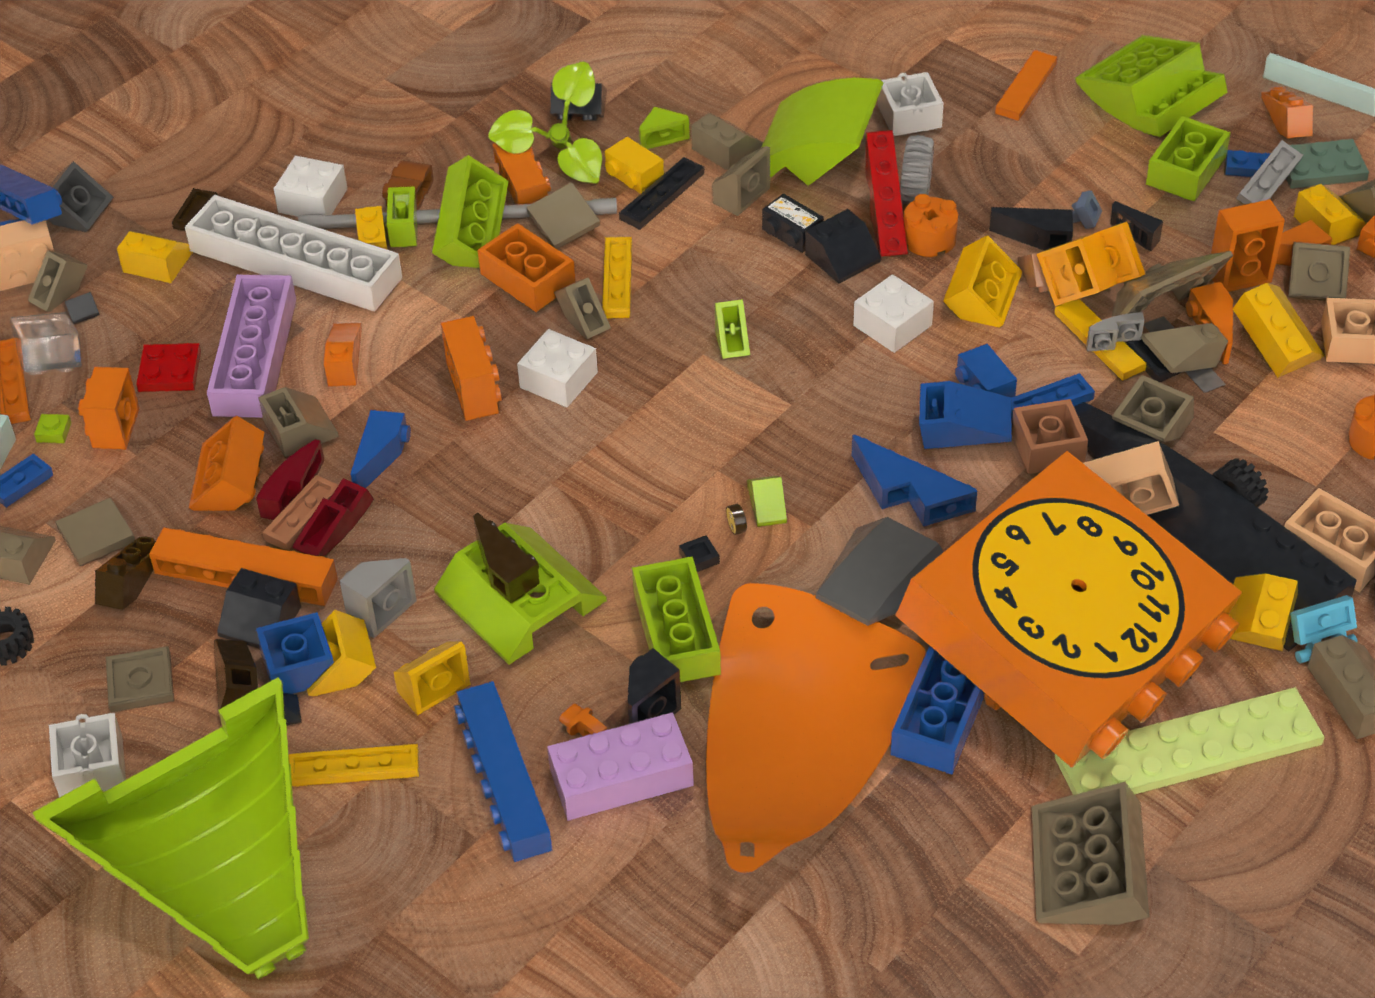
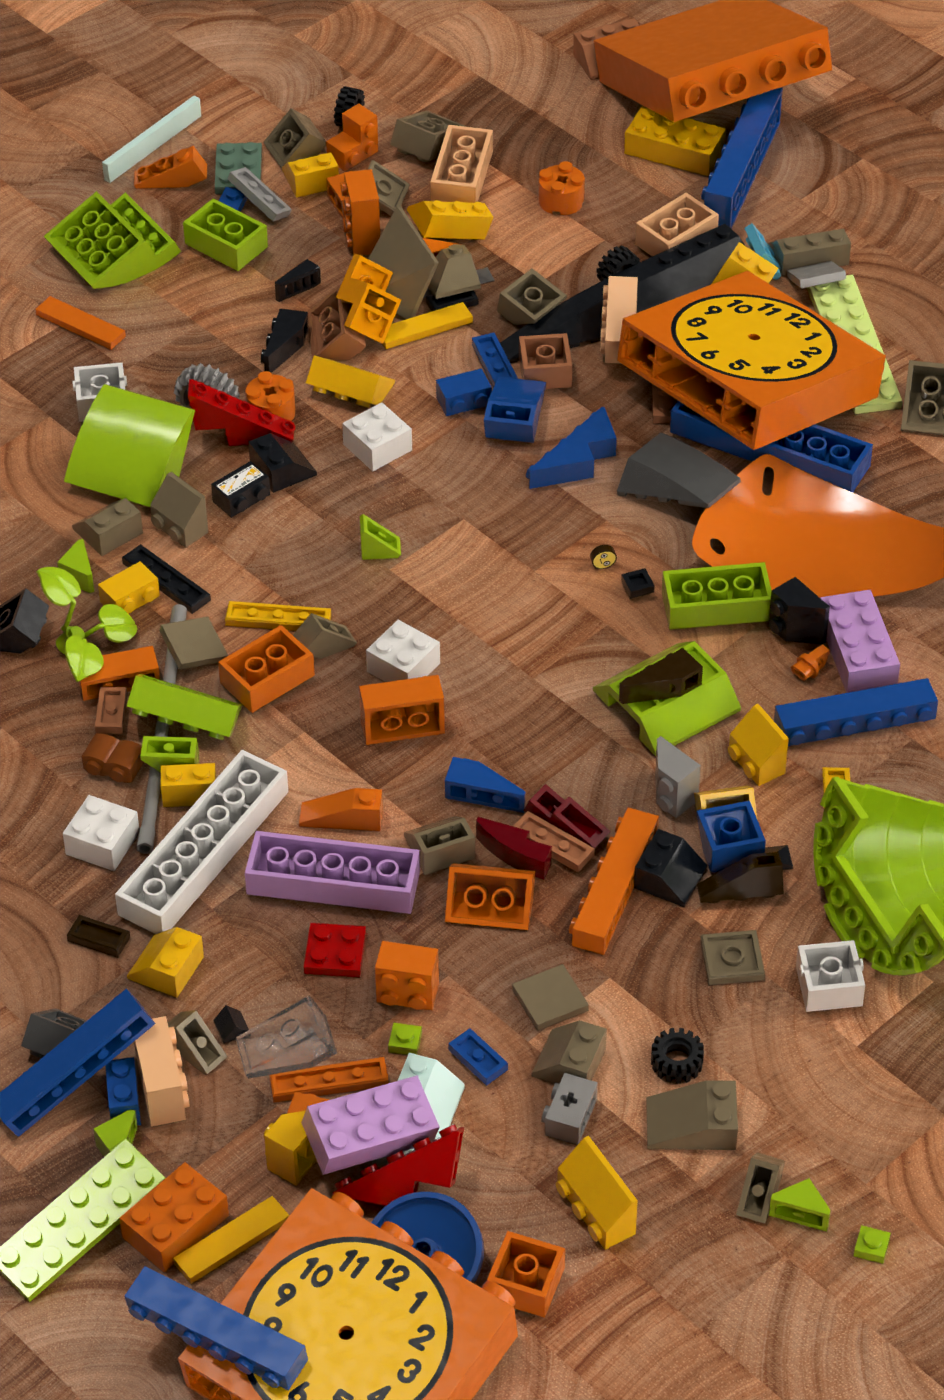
camera: 85 degrees left, 0 degrees up
dark brown slope [95,536,156,610] -> none
lime slope [747,476,787,527] -> none
sand blue tile [1071,190,1102,229] -> none
light grey slope [1086,312,1144,351] -> none
none -> light grey tile [787,261,846,288]

